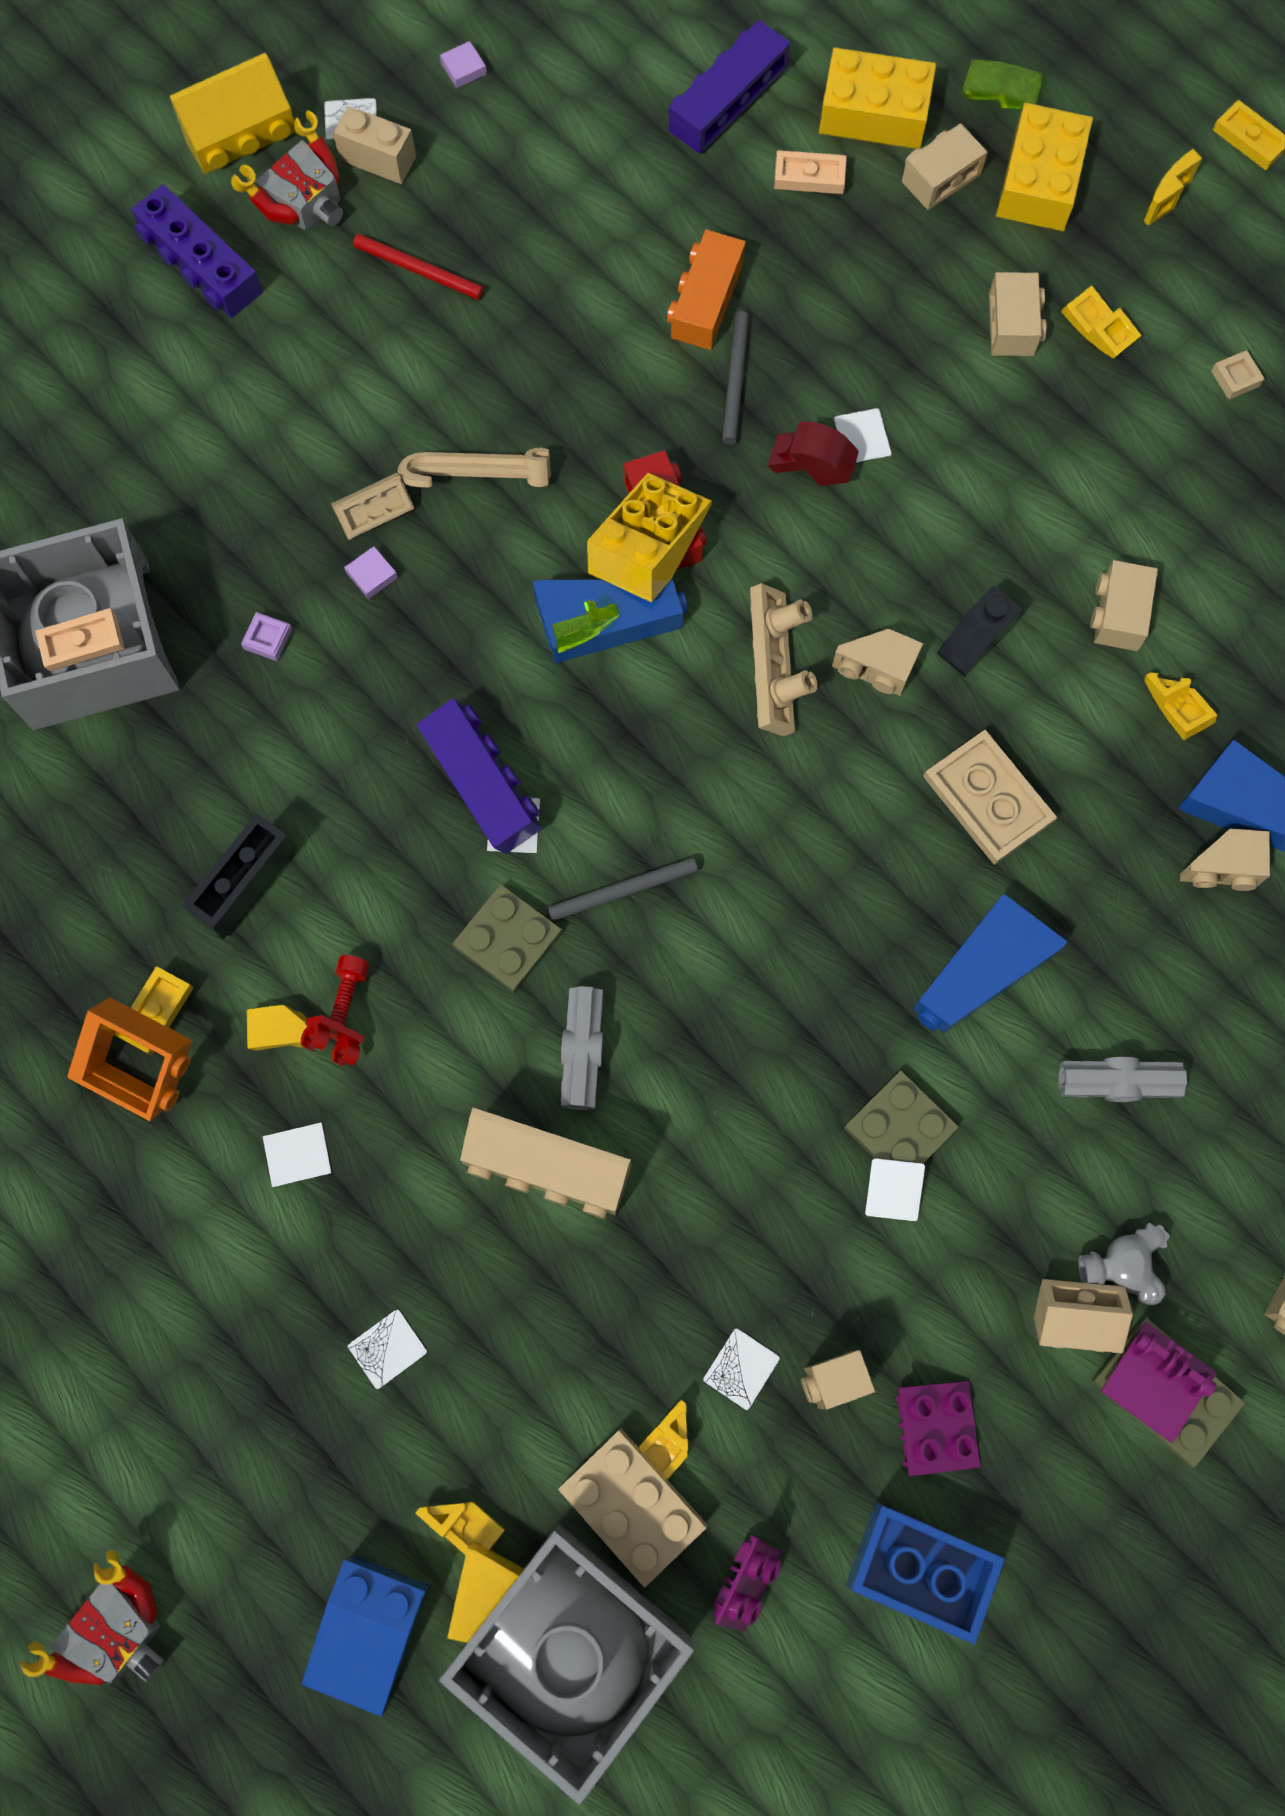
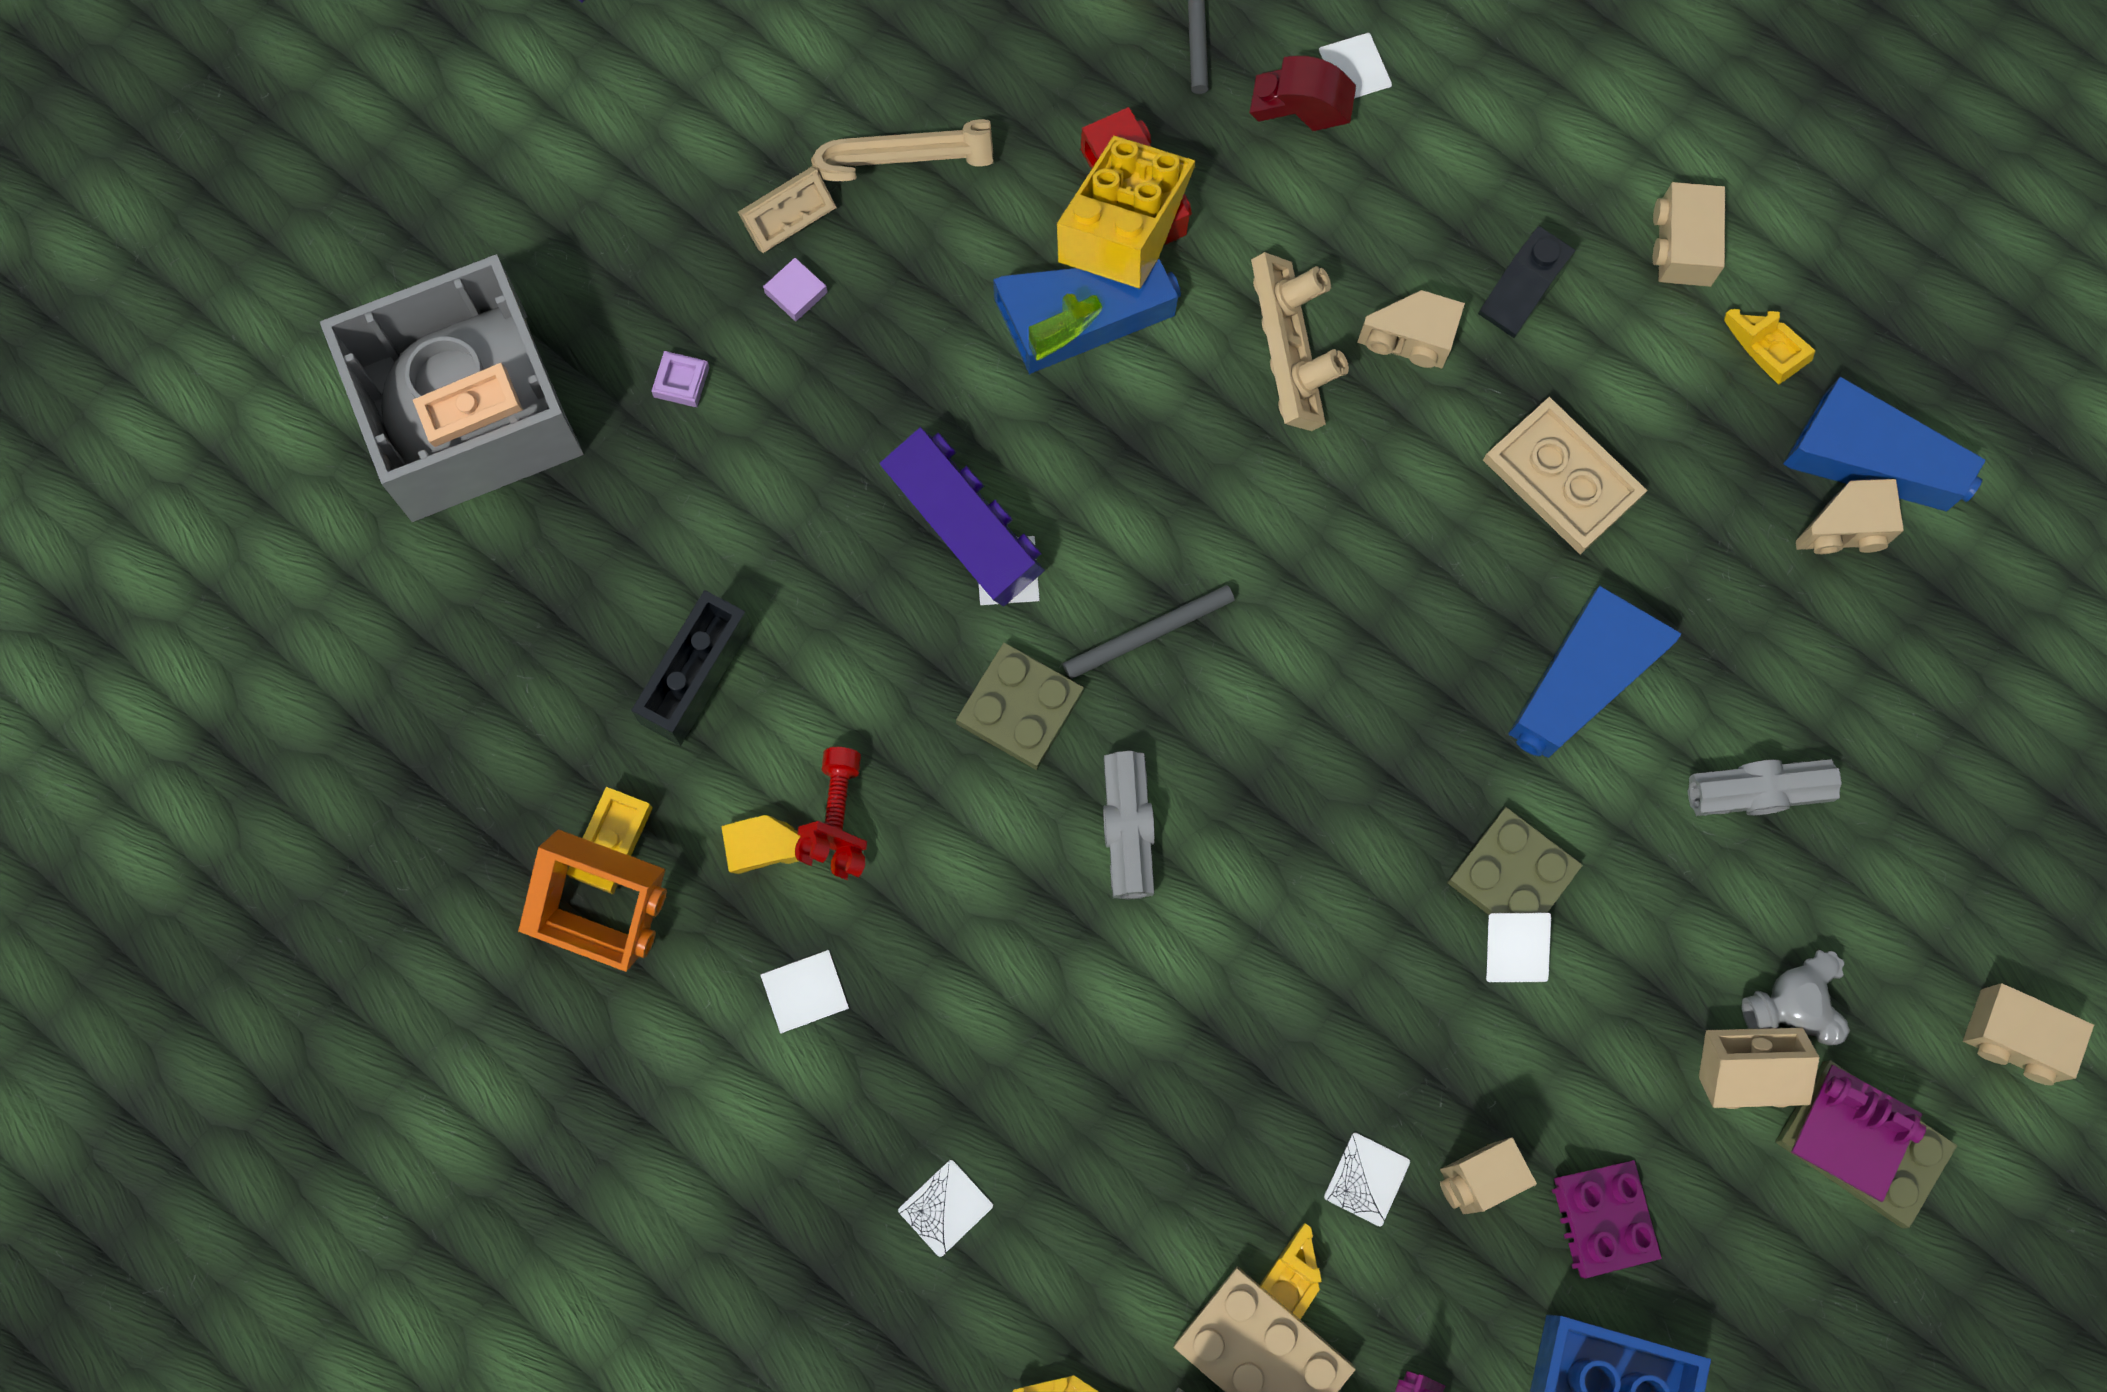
camera: 10 degrees left, 0 degrees up
tan slope [460,1108,631,1219] -> none

